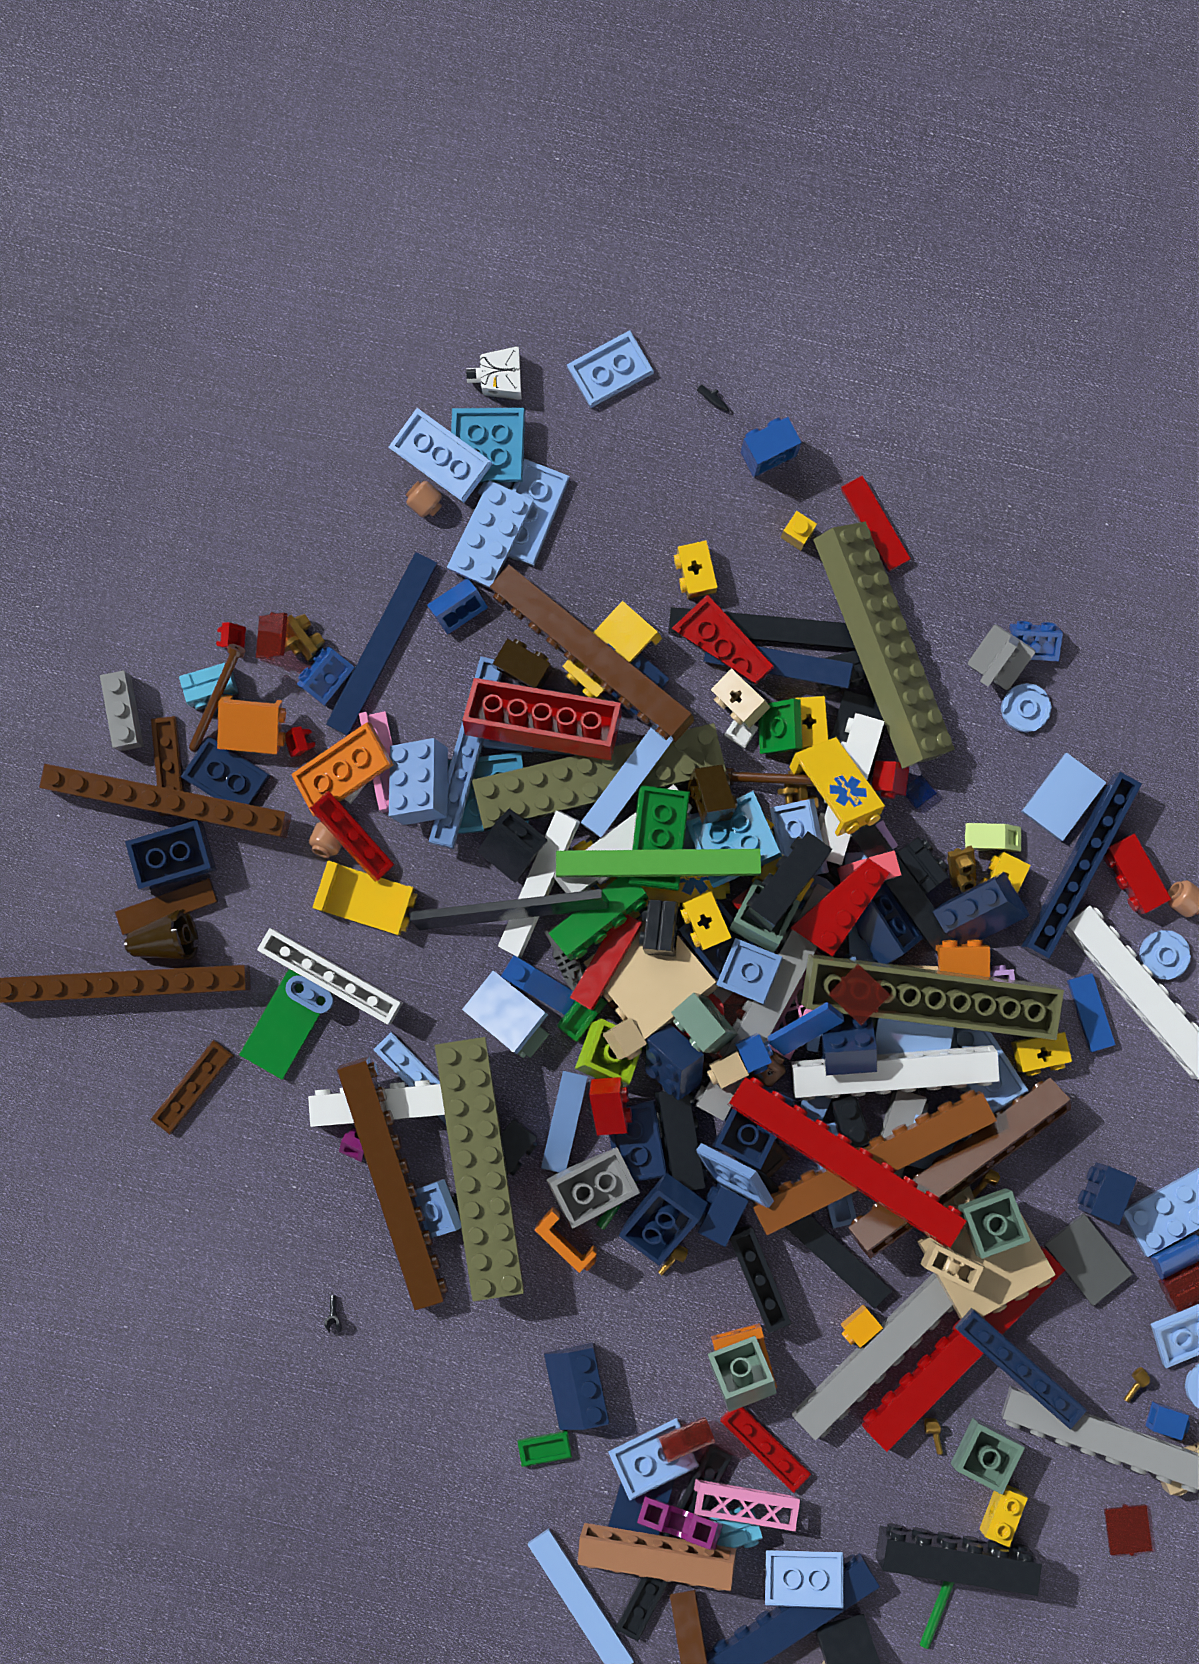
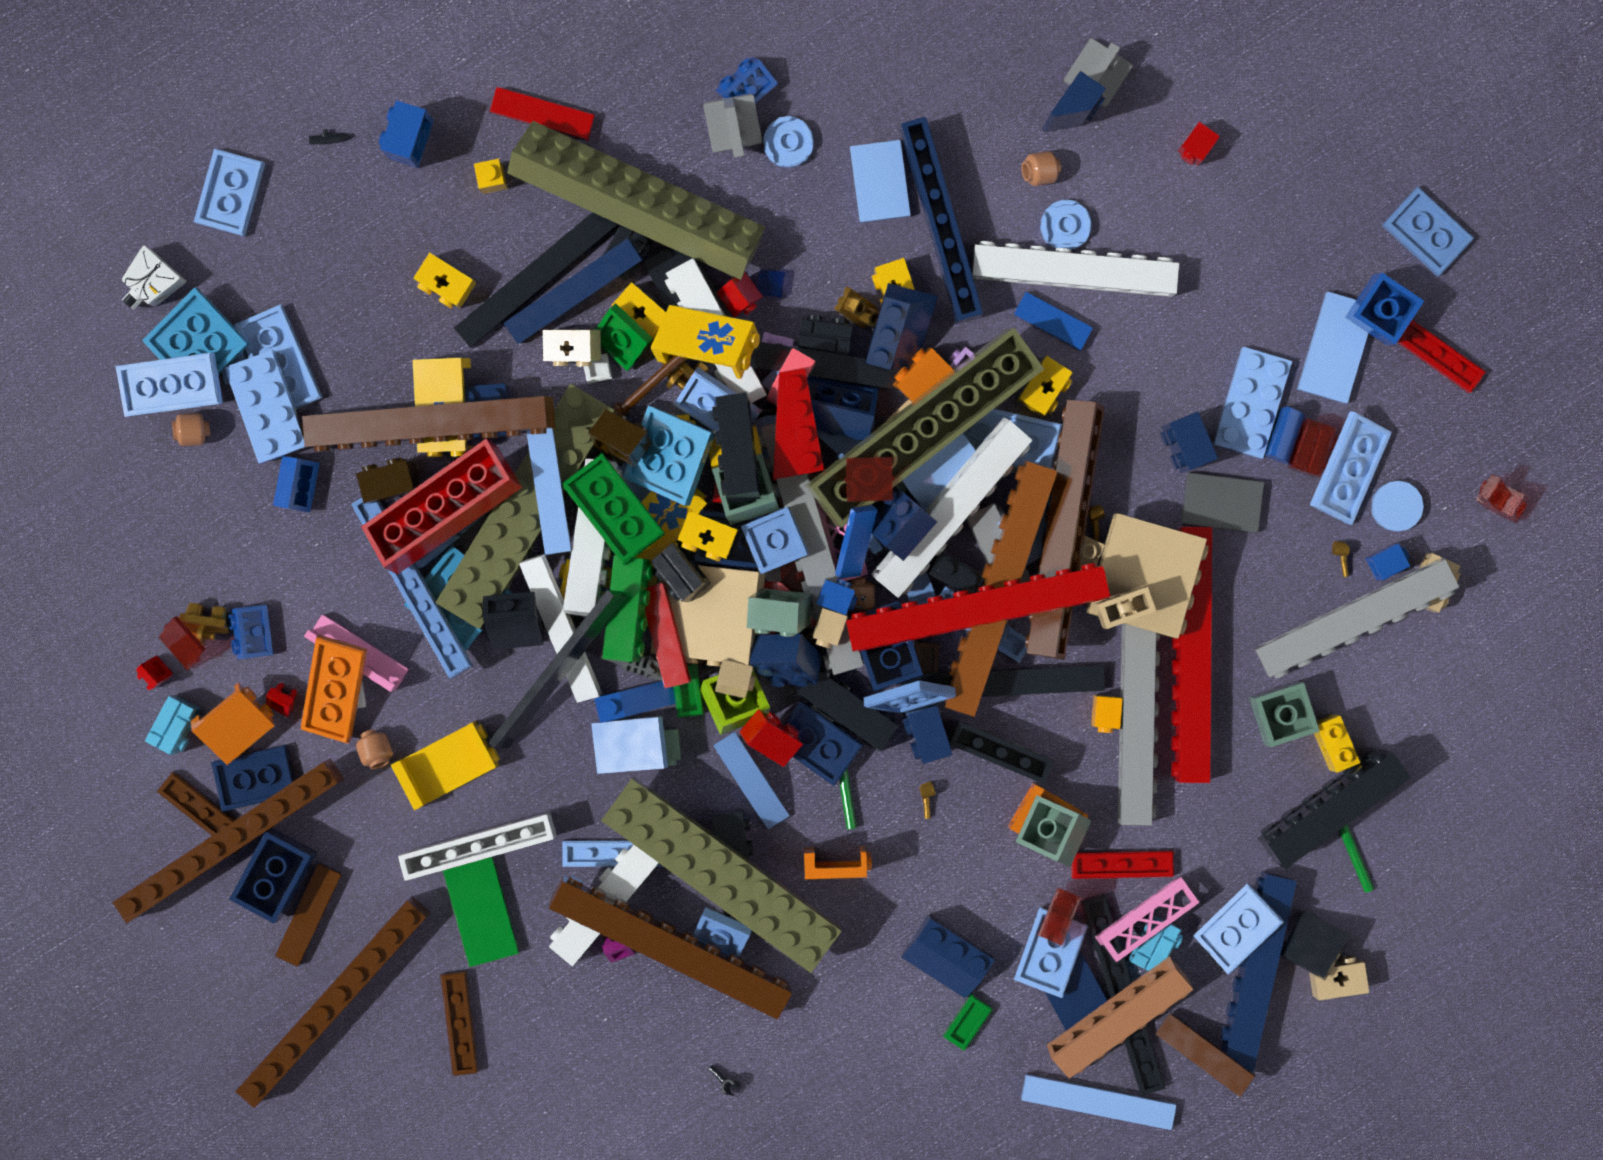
camera: 45 degrees left, 5 degrees up
light grey brick [100,671,144,751] -> none
dark brown cone [124,909,198,959] -> none
reddish brown bar [189,644,246,752] -> none
medium blue plate [286,976,334,1013] -> none
red tile [309,791,395,882] -> none
dark blue tile [326,552,438,736] -> none
medium blue brick [389,738,448,825] -> none
light grey slope [546,1147,640,1229] -> none
bright green tile [556,849,761,878] -> none
dark blue brick [619,1173,707,1266] -> none
magenta arch [637,1497,723,1550] -> none
red wing [672,595,774,684] -> none
pearl gold hand [924,1418,943,1455] -> none
dark blue tile [955,1308,1087,1430] -> none
sand green brick [958,1188,1031,1259] -> none
yellowish green slope [965,823,1021,852] -> none
red brick [1103,834,1171,915] -> none
clear red piece [1104,1504,1152,1556] -> none

